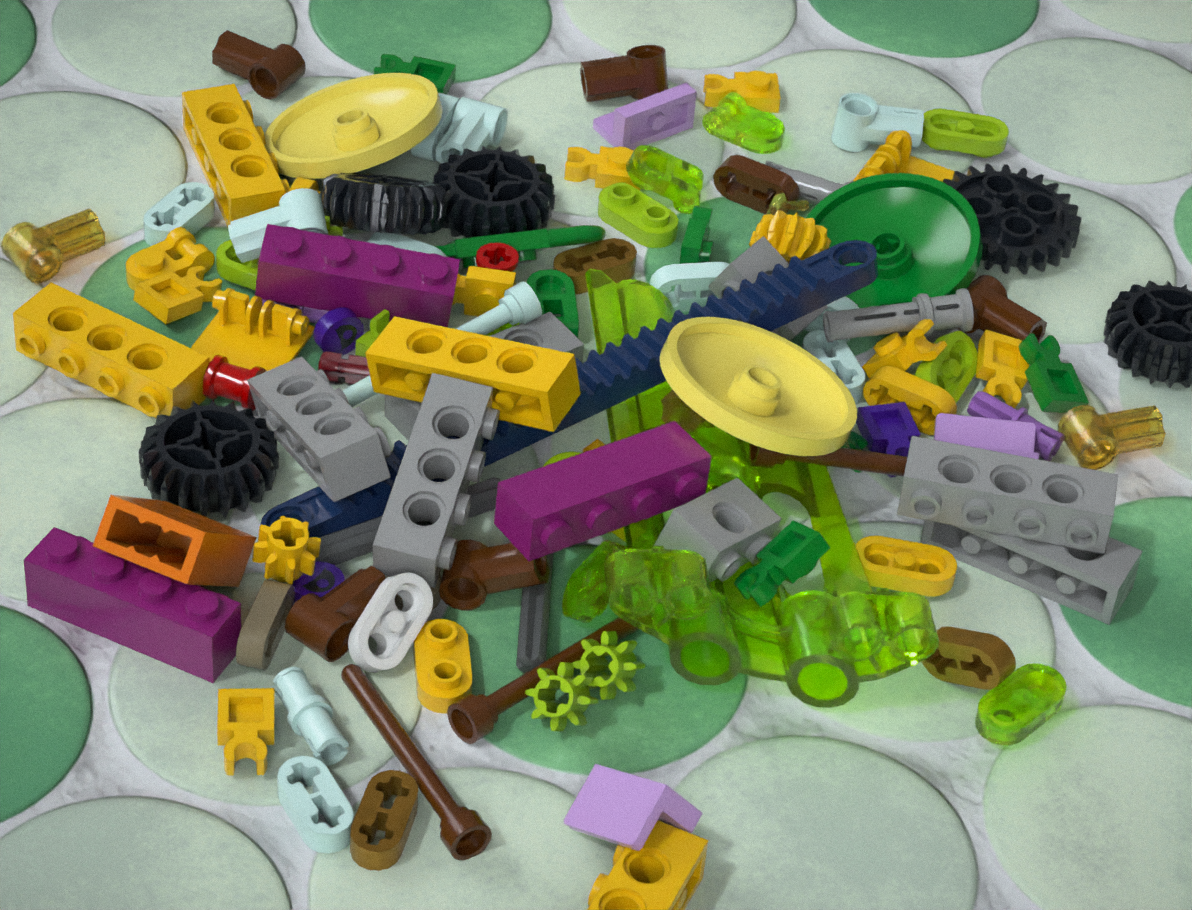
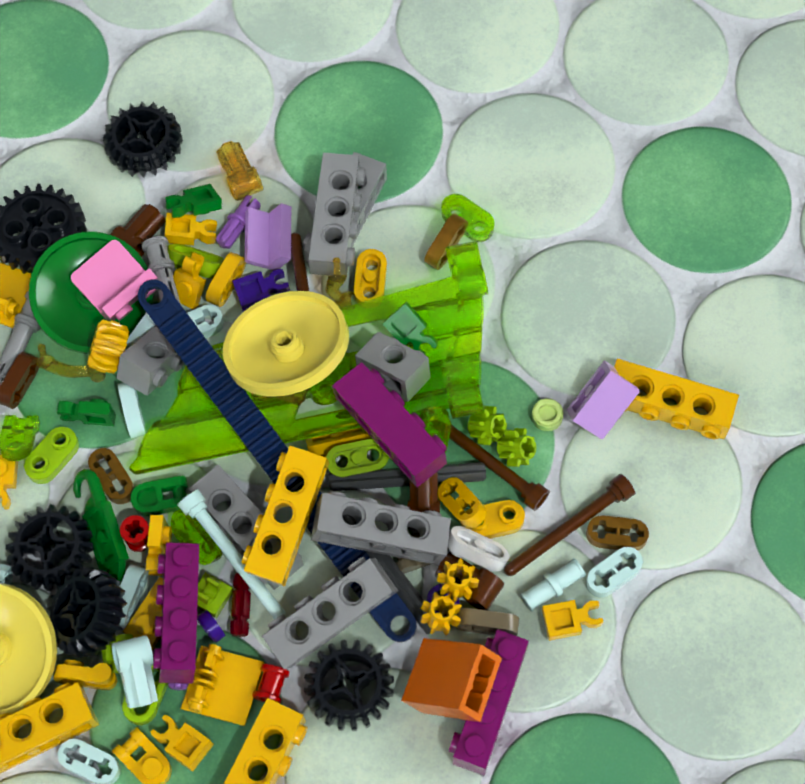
camera: 90 degrees left, 25 degrees up
none -> bright pink bracket [71,240,158,321]
none -> clear yellow piece [325,258,355,311]
none -> yellow gear [436,558,479,603]
none -> yellow beam [438,477,486,528]
none -> yellowish green tile [532,398,564,432]

